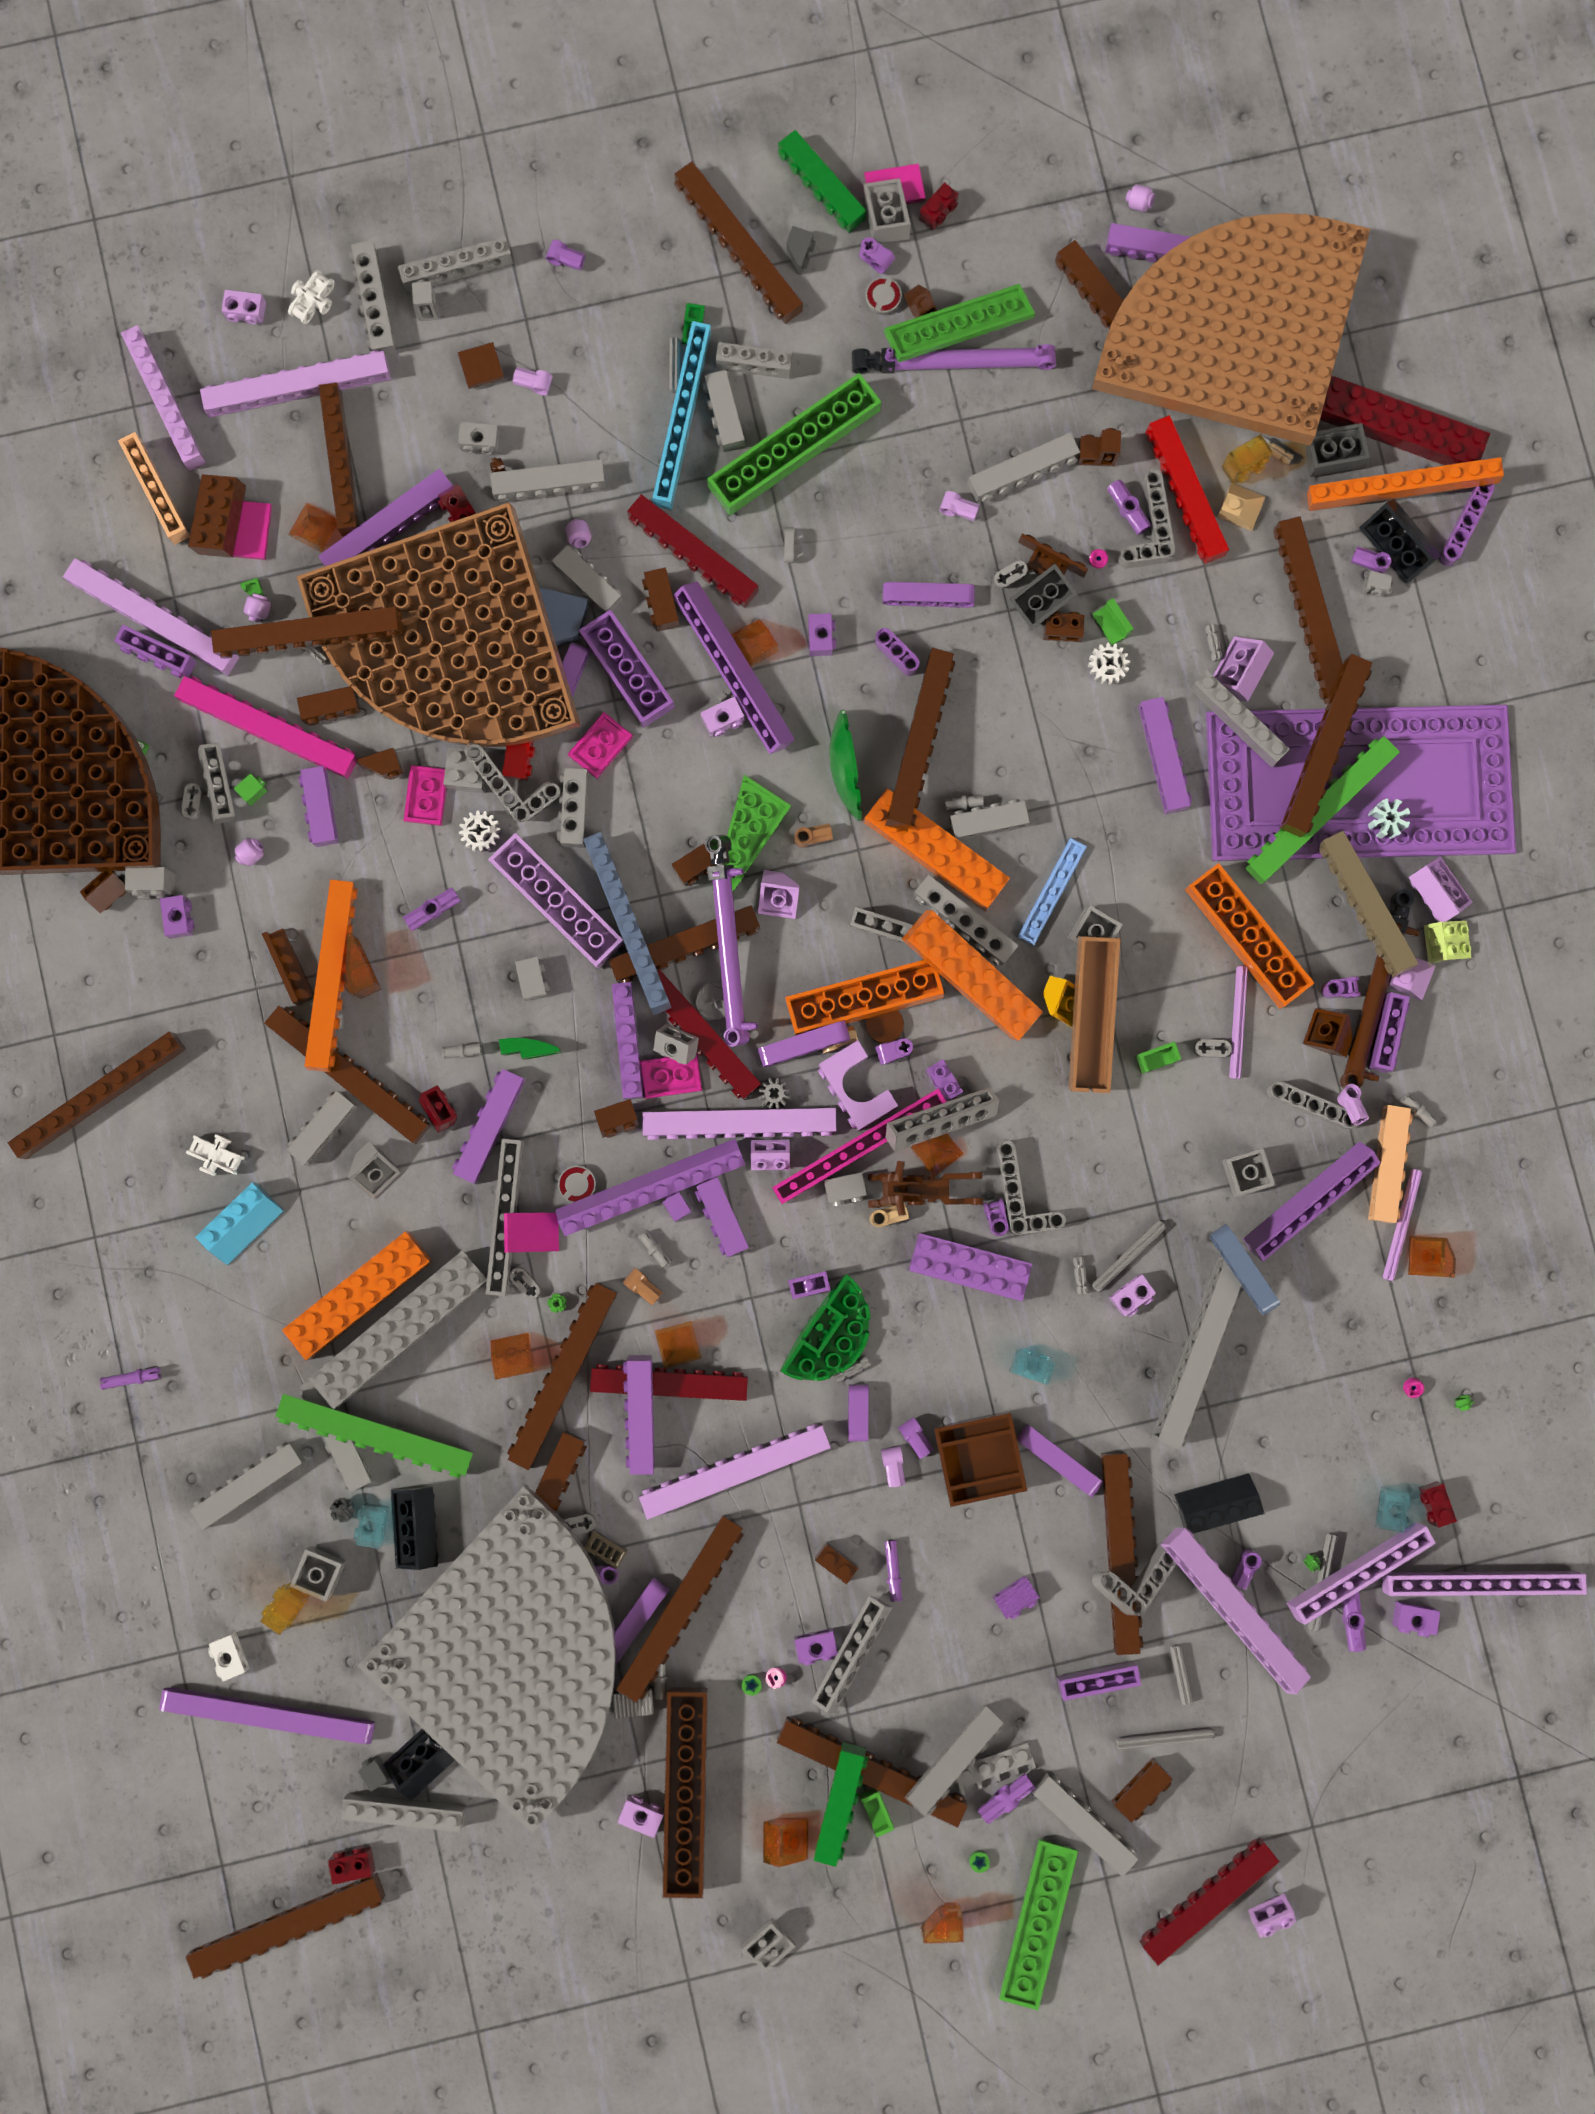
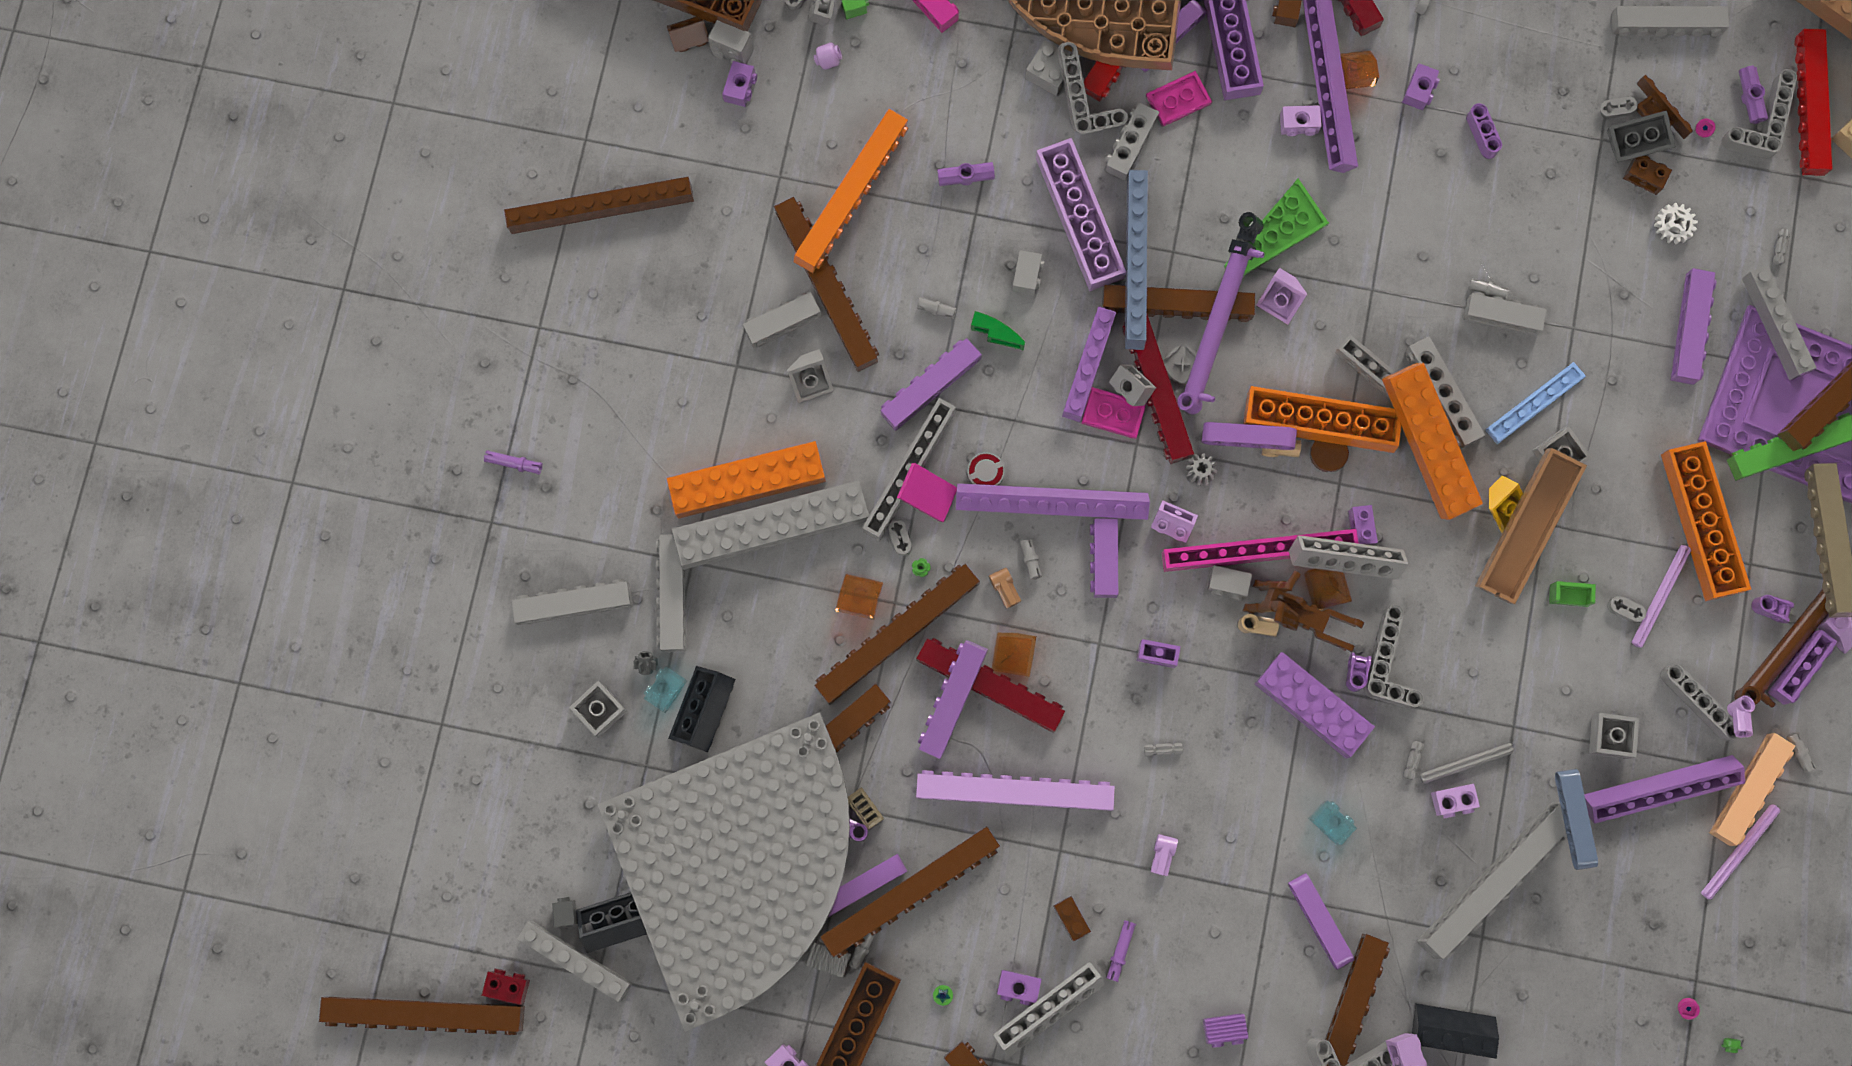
camera: 30 degrees right, 5 degrees down
medium lavender beam [159,1687,375,1744] -> none
white axle [186,1134,245,1176] -> none
medium azure slope [195,1182,284,1265] -> none
white brick [208,1632,250,1682] -> none
clear yellow brick [260,1582,311,1635] -> none
reddish brown fence [262,928,314,1006] -> none
bright green brick [275,1394,473,1478] -> none
medium lavender brick [299,766,339,847] -> none
clear orange slope [345,932,382,999] -> none
reddish brown slope [357,748,403,780] -> none
dark pink tile [403,765,447,826] -> none
dark red brick [419,1085,457,1133] -> none
white gear [459,810,501,853] -> none
light grey beam [563,1513,596,1535] -> none
reddish brown brick [594,1099,639,1138] -> none
lavender brick [643,1108,836,1140] -> none
medium lavender brick [662,1192,692,1222] -> none
reddish brown brick [671,844,716,886] -> none
tile [766,1667,787,1688] -> none
green brick [780,1274,871,1381] -> none
medium nougat piece [794,823,833,848] -> none
lavender arch [817,1041,898,1131] -> none
green brick [829,709,862,821] -> none
medium lavender beam [848,1384,869,1442] -> none
orange brick [864,788,1010,912] -> none
medium lavender piece [875,1038,913,1065] -> none
medium lavender beam [883,582,975,608] -> none
reddish brown brick [885,647,955,831] -> none
medium lavender piece [898,1417,934,1459] -> none
reddish brown slope [934,1411,1028,1507] -> none
lavender piece [939,491,979,521] -> none
reddish brown brick [1078,428,1121,467] -> none
bright green panel [1092,598,1133,645] -> none
lavender slope [1213,636,1274,701] -> none
reddish brown slope [1303,1008,1353,1058] -> none
clear orange slope [1408,1236,1456,1278] -> none

